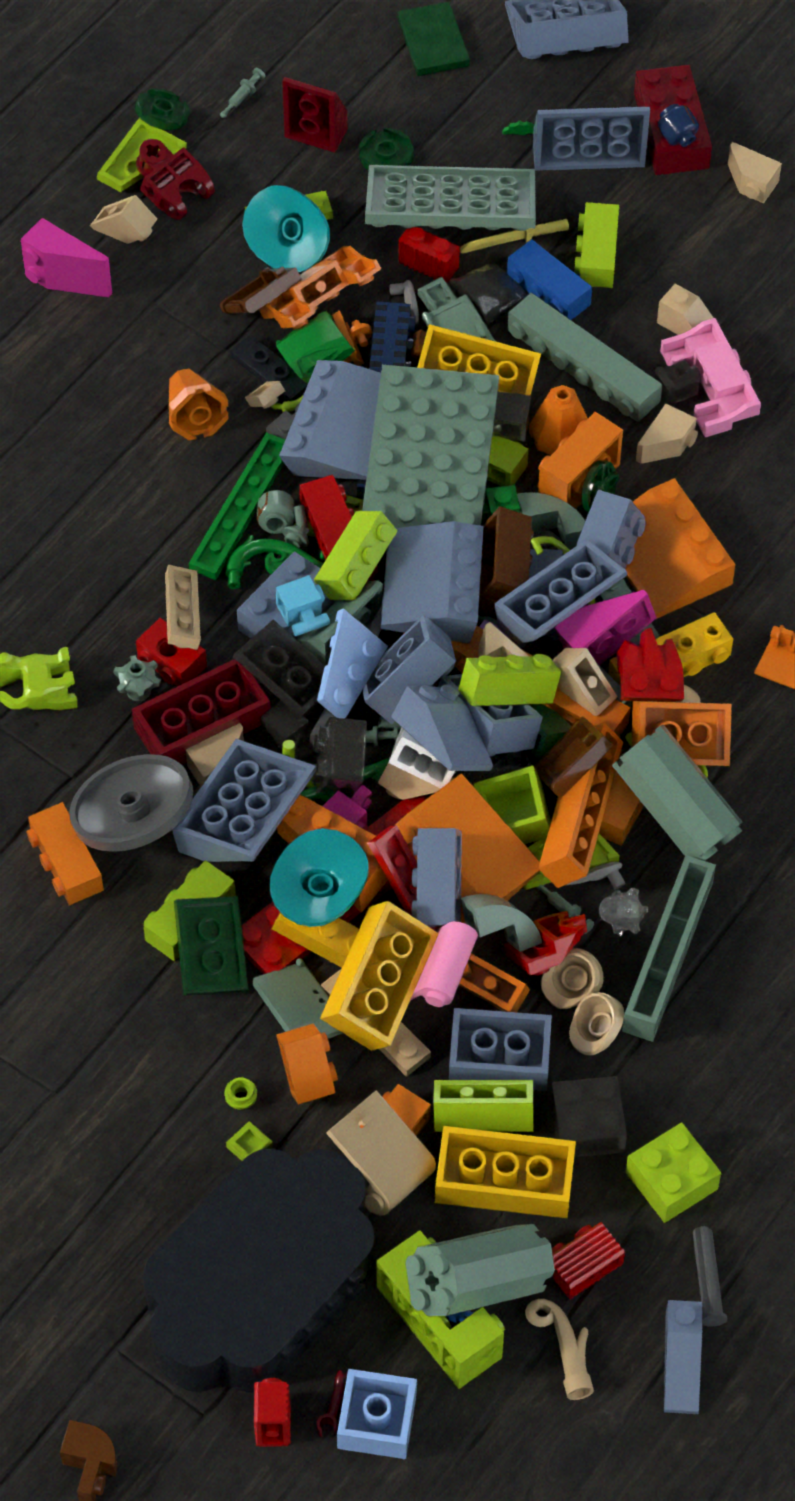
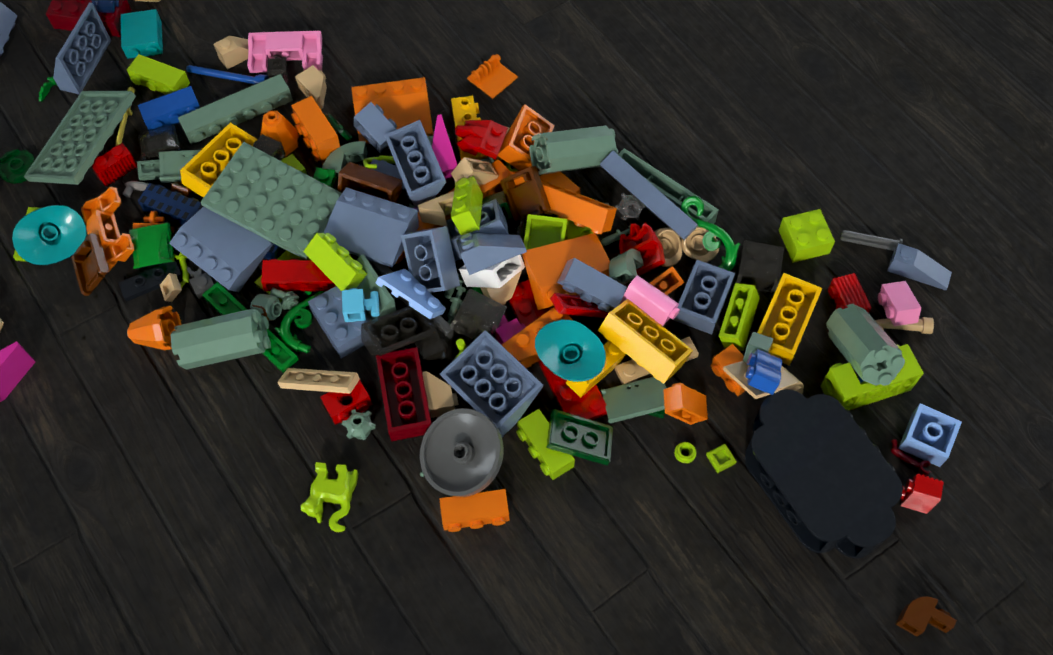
camera: 70 degrees left, 5 degrees up
none -> teal brick [121,9,163,59]
none -> sand green brick [171,308,271,370]
none -> blue piece [186,65,269,85]
none -> sand blue tile [600,151,698,240]
none -> green plant [681,196,740,271]
none -> sand green brick [743,332,774,363]
none -> blue brick [745,349,782,395]
none -> bright pink brick [878,281,921,326]

